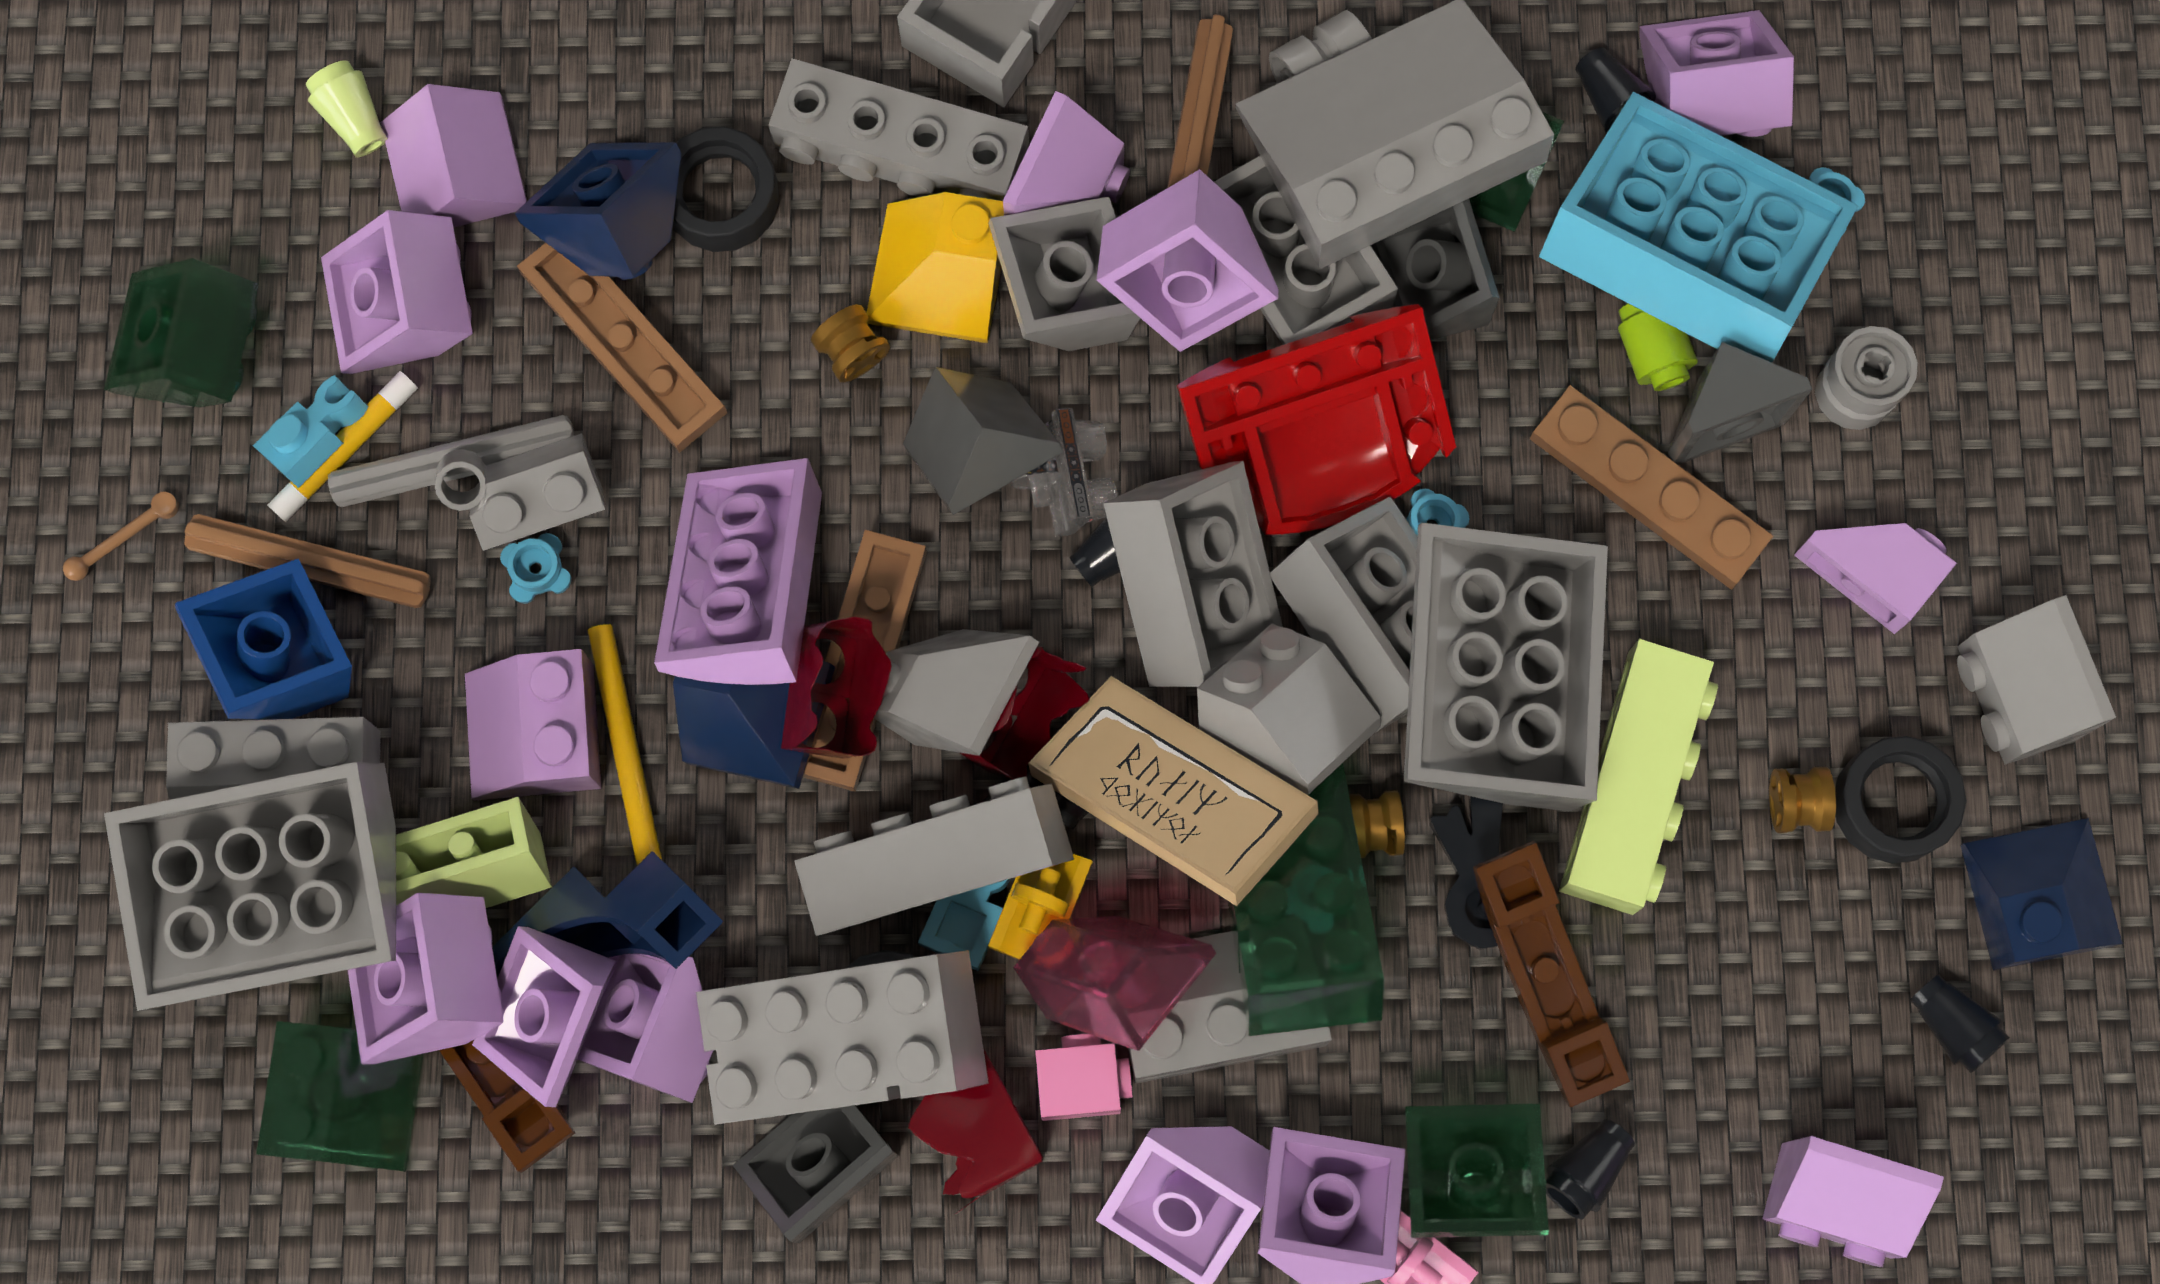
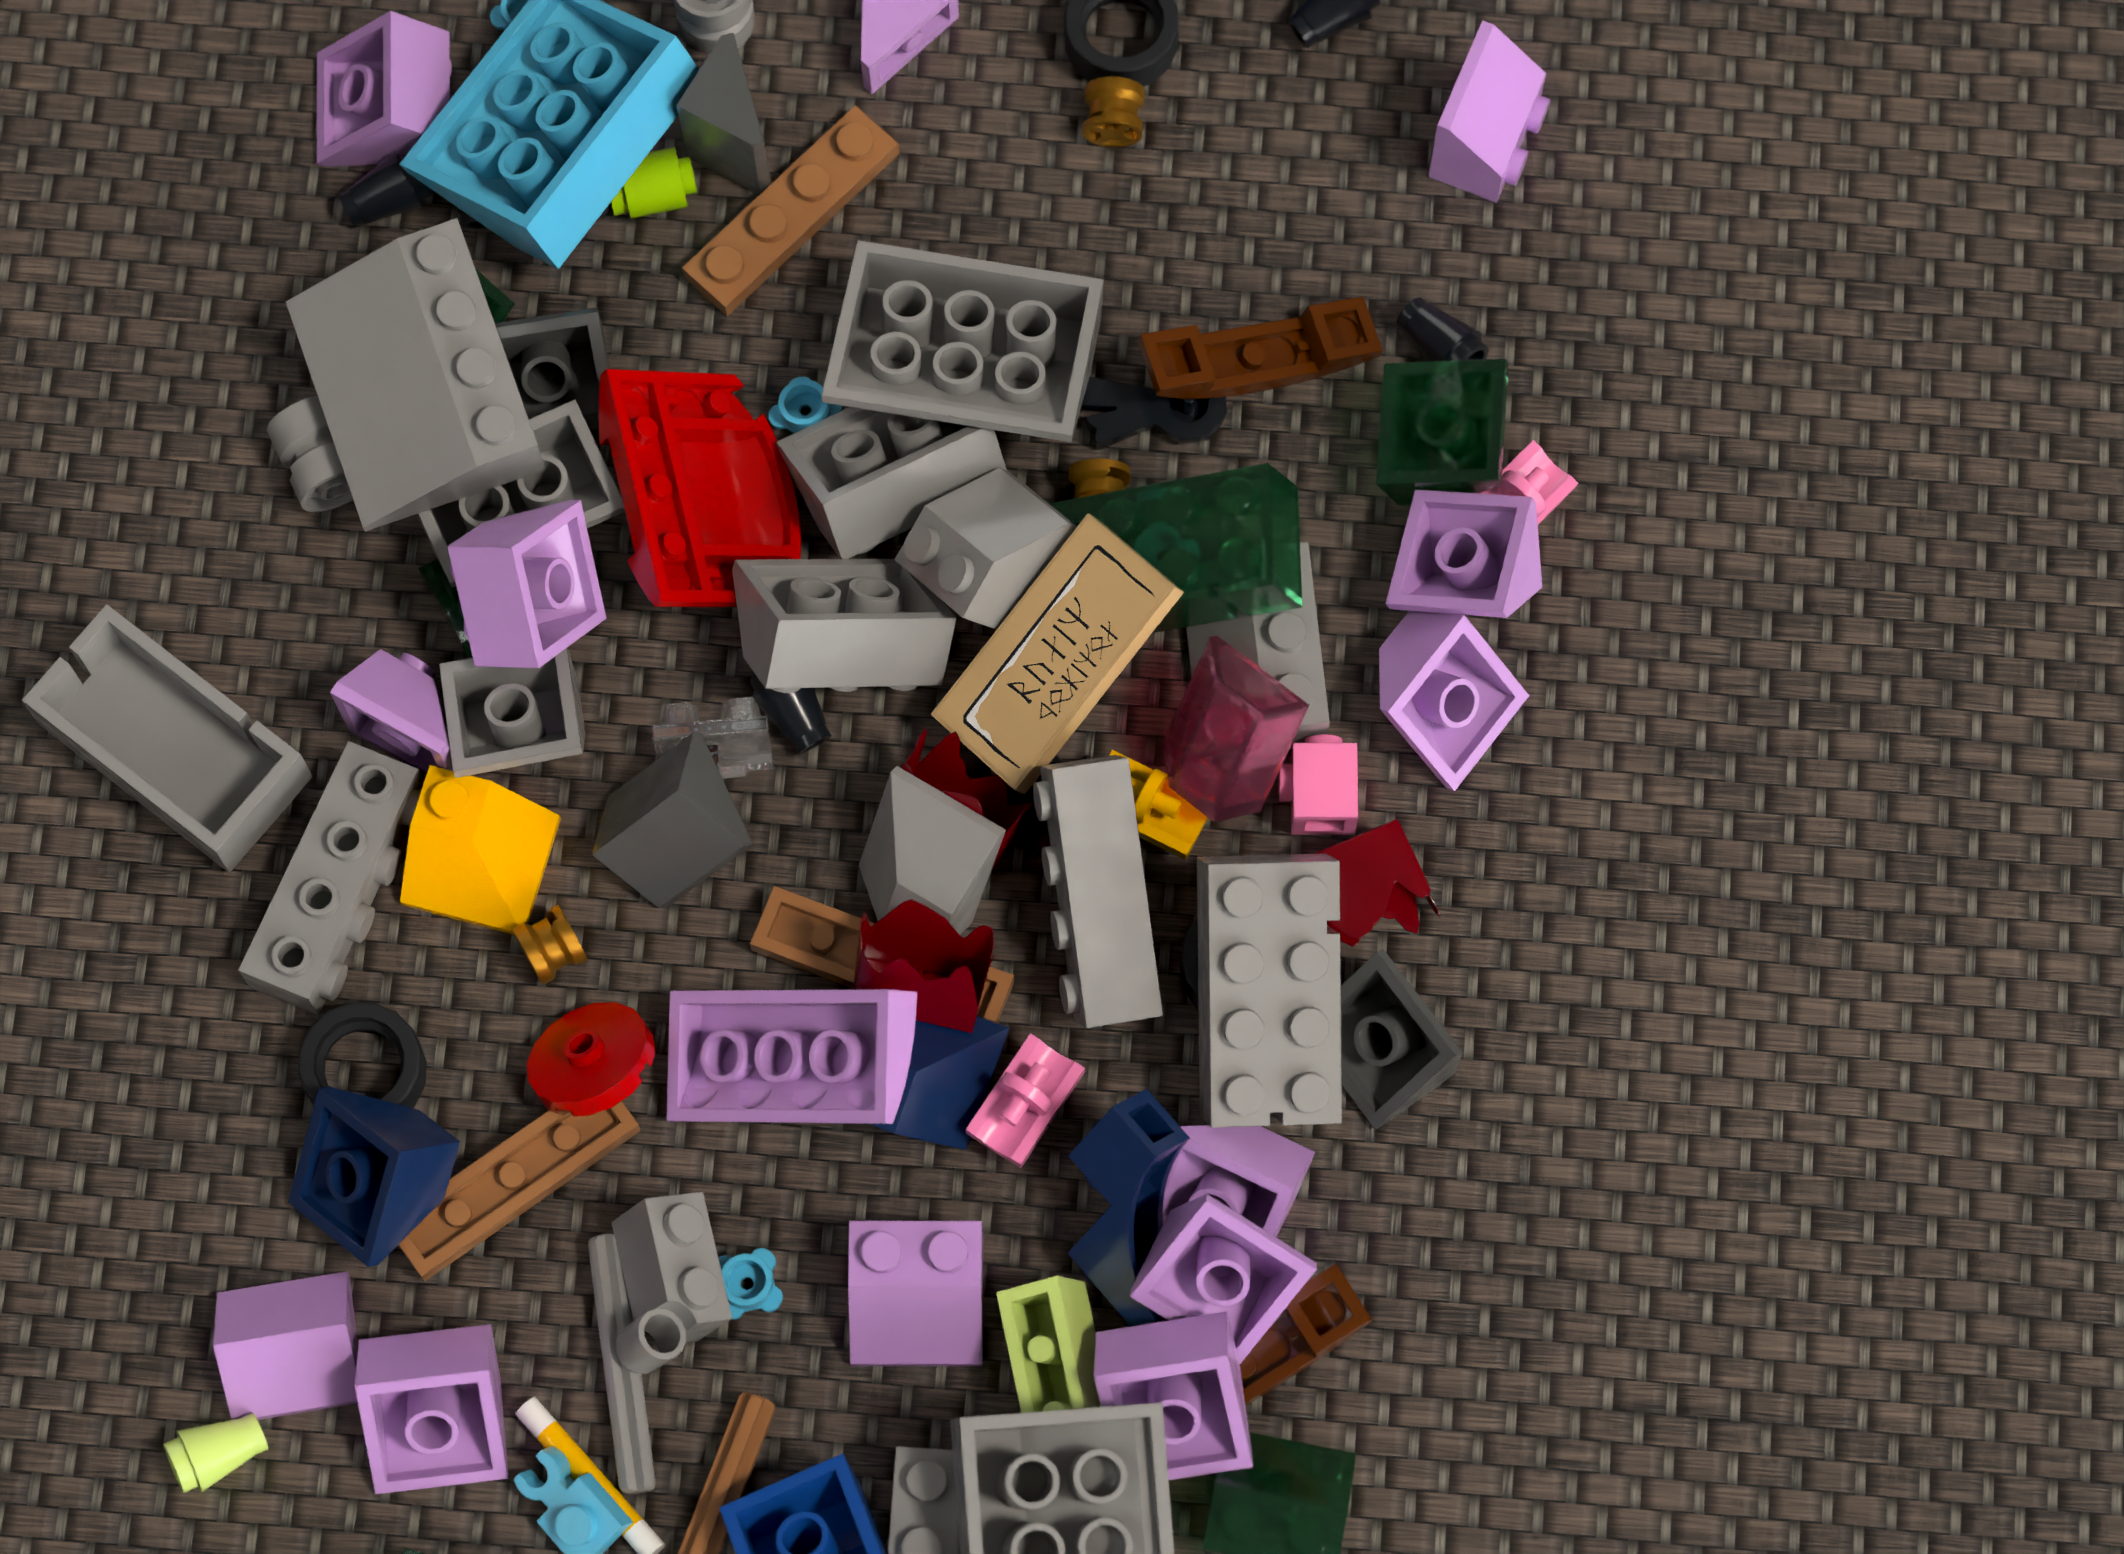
camera: 85 degrees left, 5 degrees down
yellow bar [587,624,662,866] -> none
medium azure plate [918,879,1010,971] -> none
medium nougat axle [1167,14,1233,188] -> none
yellowish green brick [1559,639,1718,915] -> none
none -> red plate [527,1002,655,1117]
none -> bright pink hips [966,1033,1085,1169]

